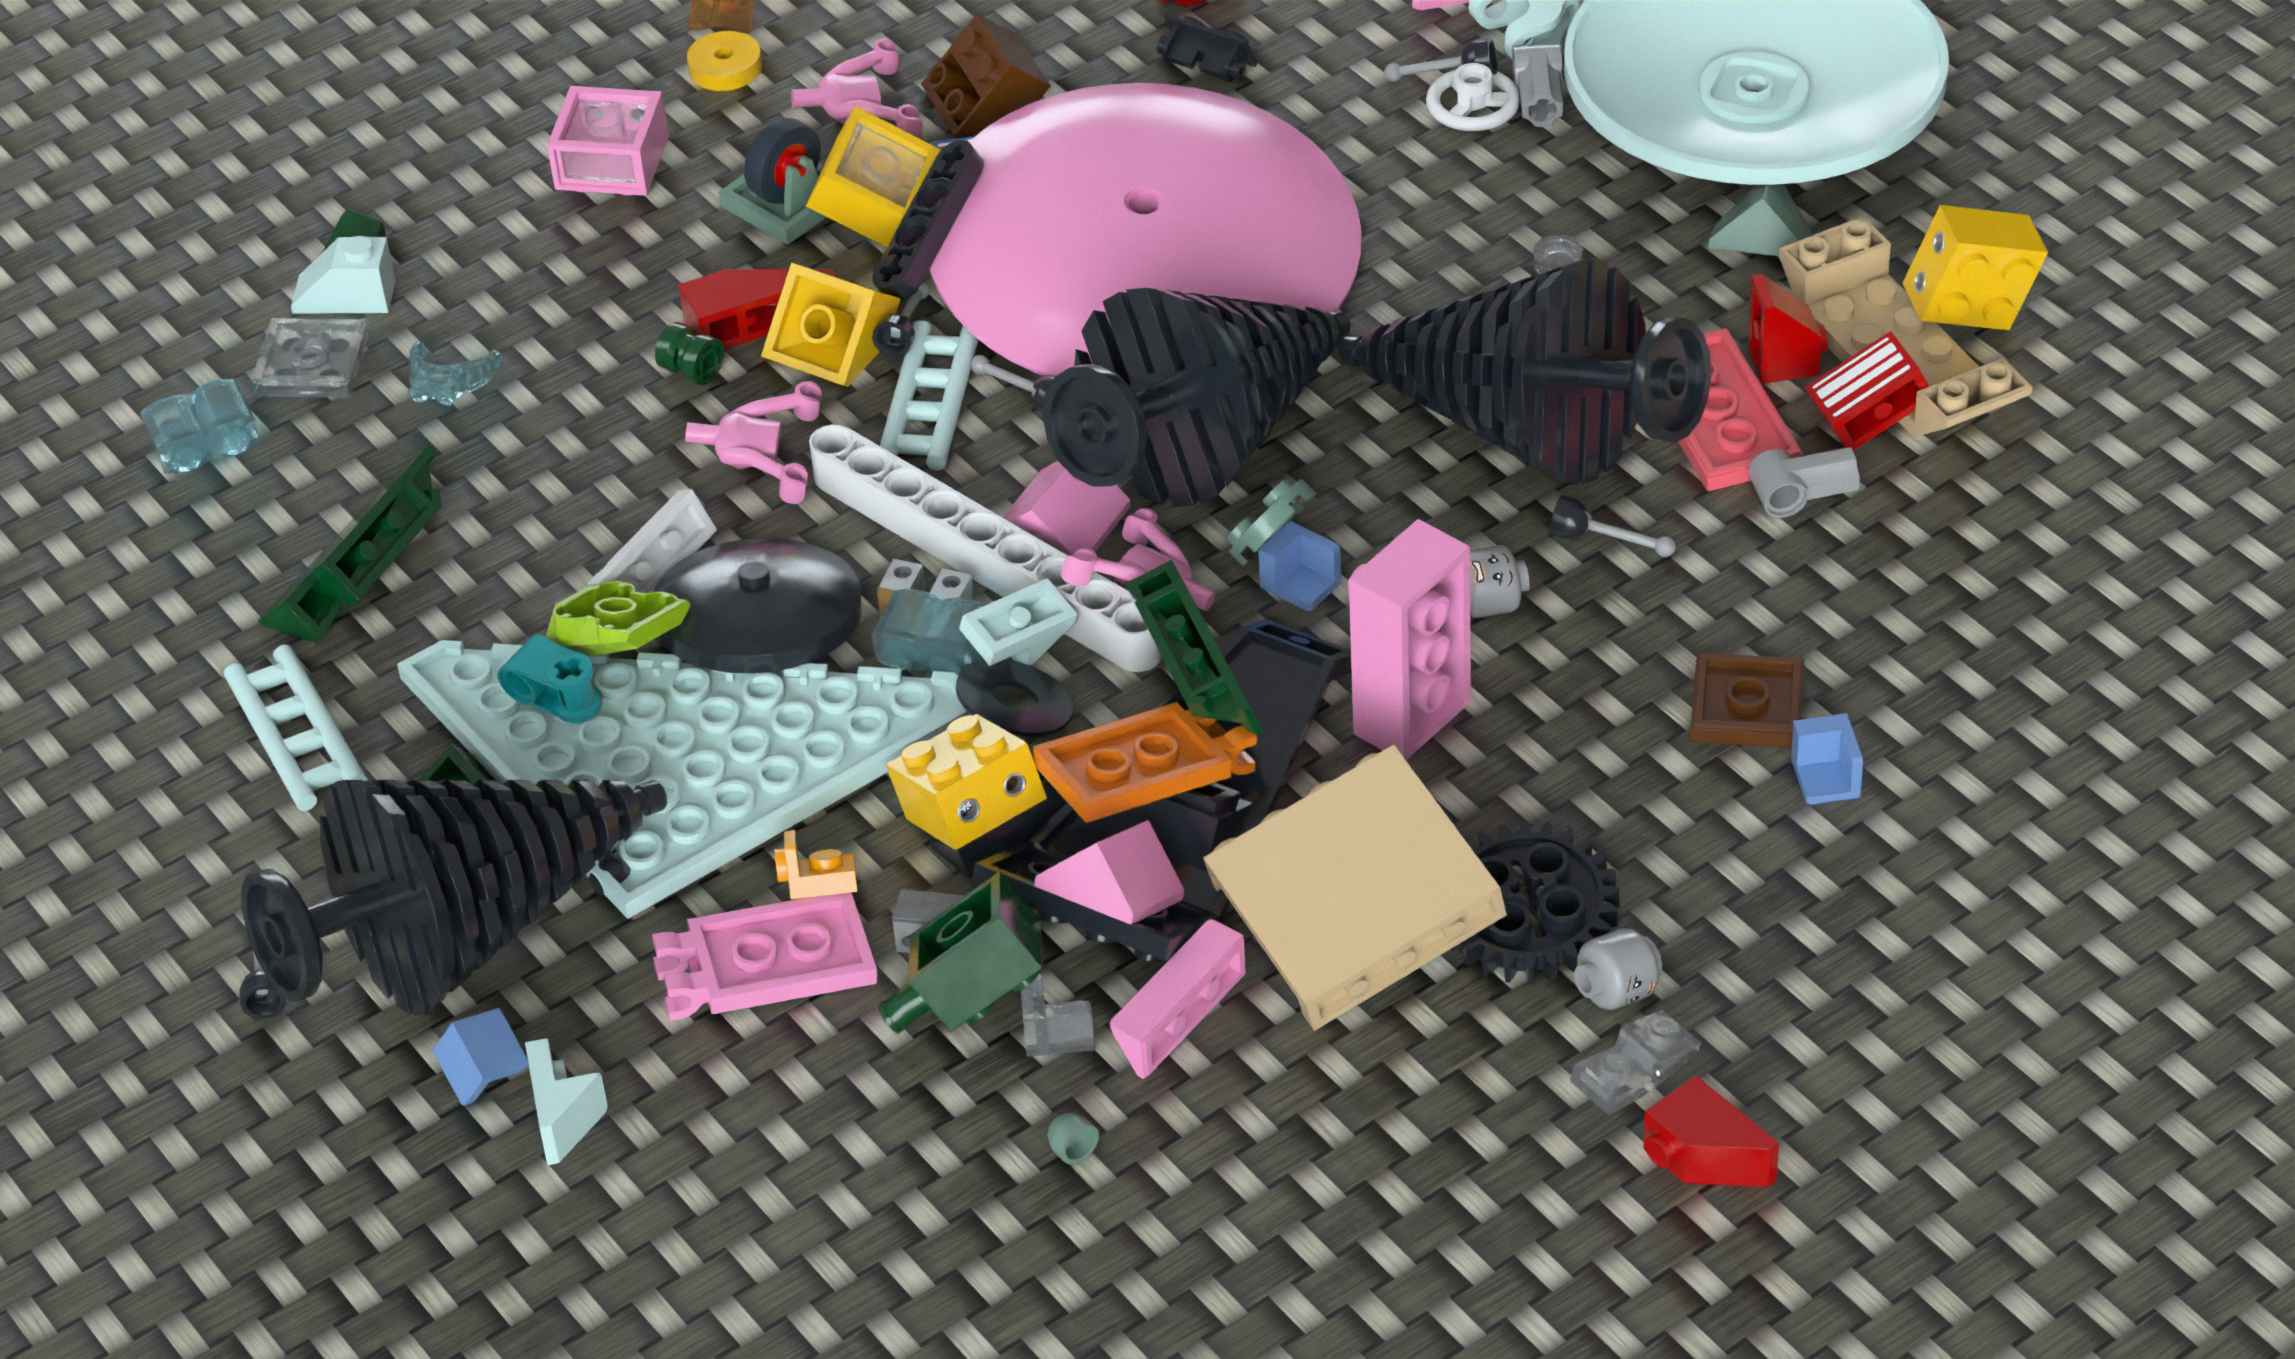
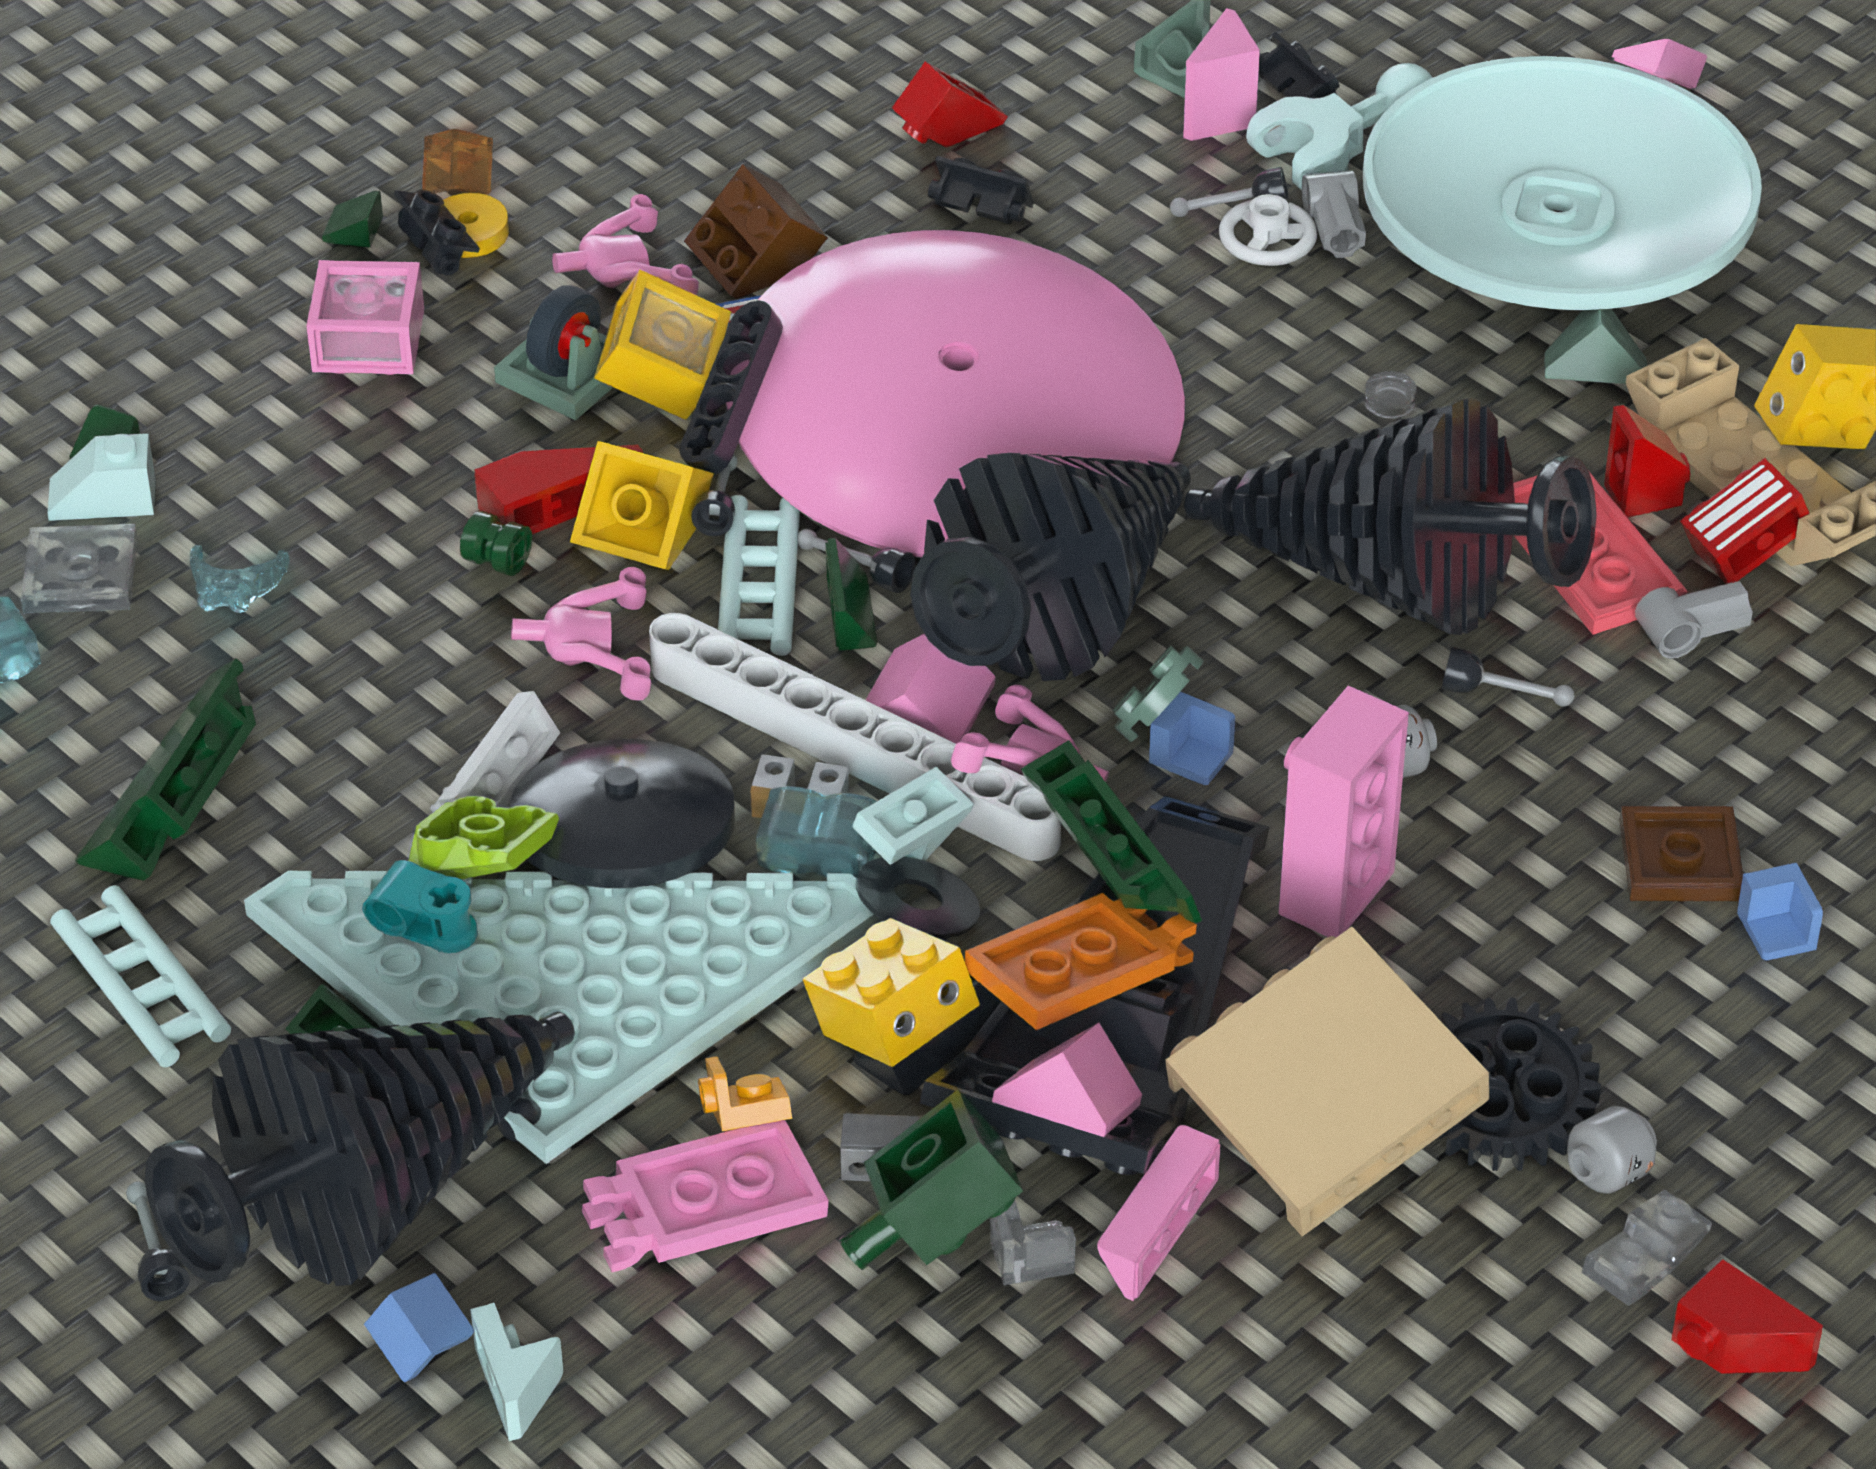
camera: 10 degrees left, 0 degrees up
sand green hinge [1047,1113,1099,1165] -> none
none -> dark green slope [322,190,383,248]
none -> black hinge [394,190,480,275]
none -> dark green slope [825,538,877,650]

